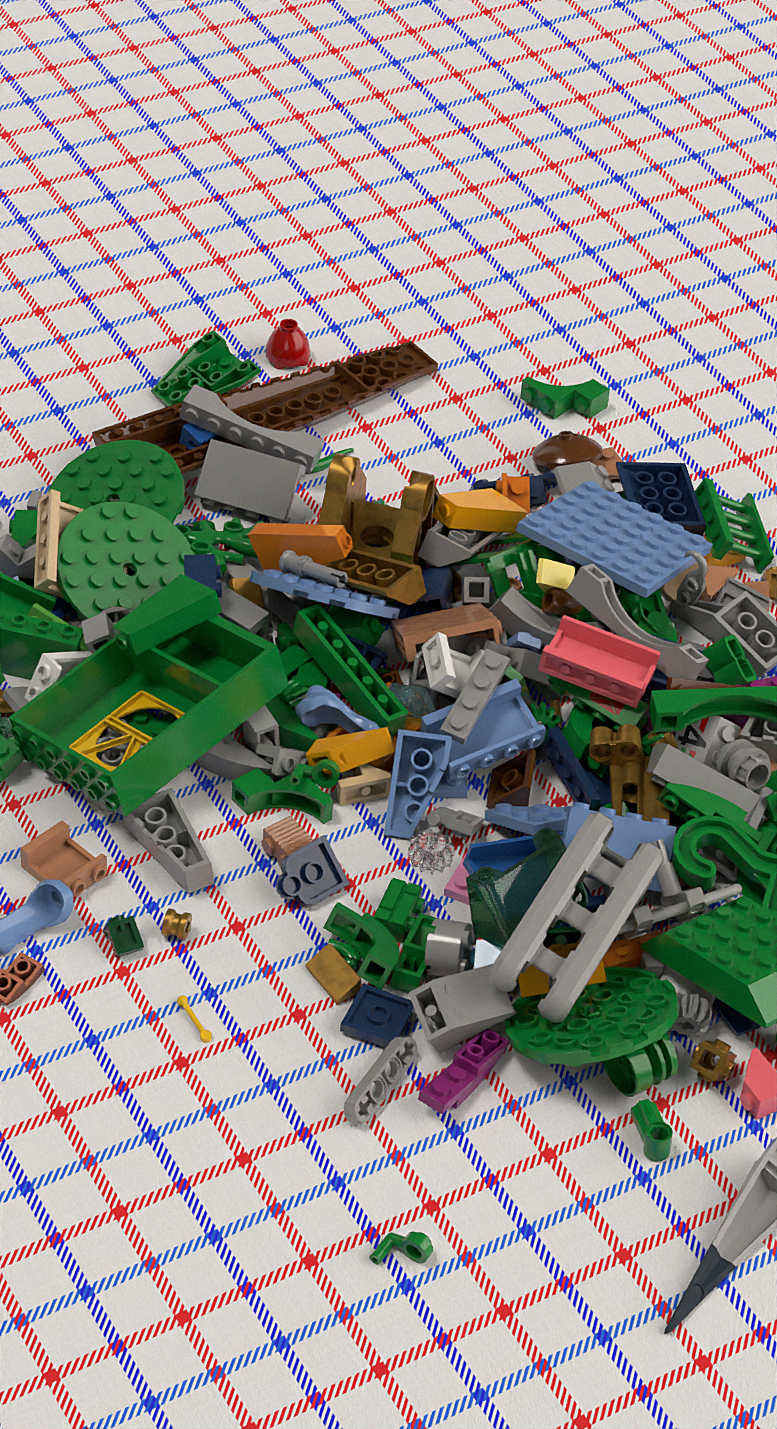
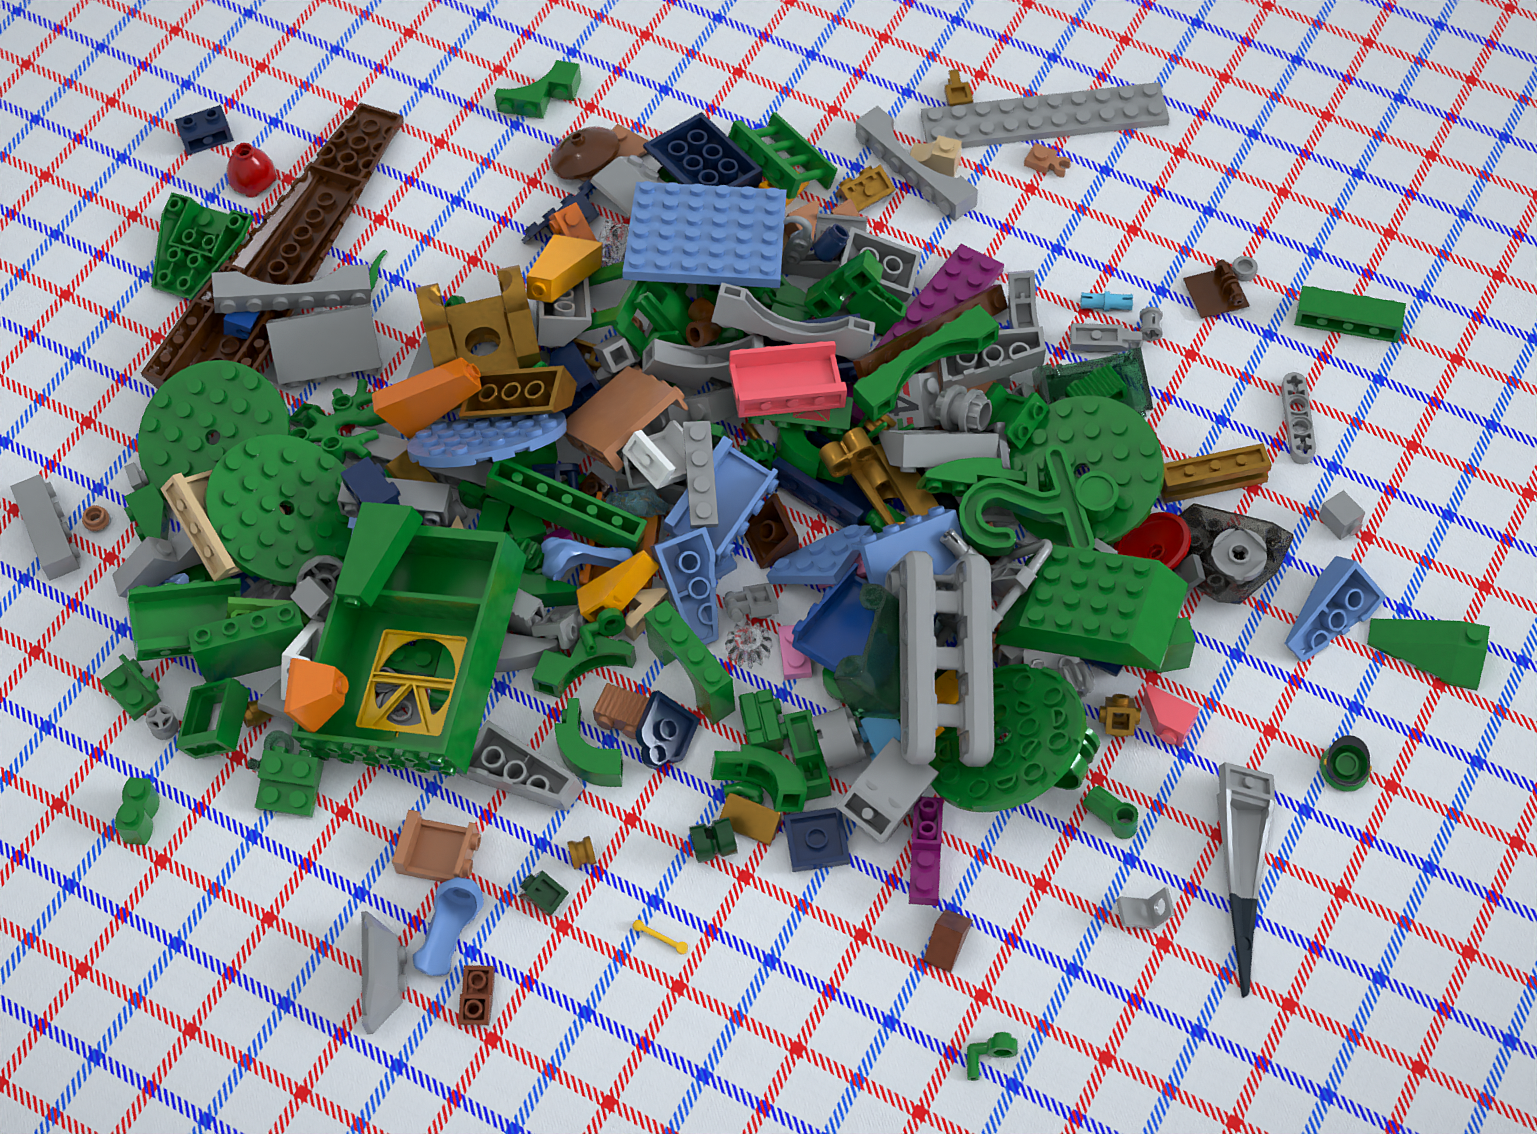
camera: 25 degrees left, 15 degrees up
light grey pin [279,550,348,588] -> none
light grey beam [344,1037,417,1123] -> none
medium blue plate [505,632,541,652] -> none
light yellow slope [536,558,575,593] -> none
none -> dark blue brick [174,105,234,156]
none -> orange slope [284,658,349,733]
none -> green arch [555,698,624,787]
none -> green arch [644,600,736,725]
none -> dark green wheel [689,817,738,863]
none -> green arch [804,249,884,319]
none -> dark blue brick [813,224,850,262]
none -> copper slope [923,909,973,973]
none -> light grey bracket [1116,887,1175,929]

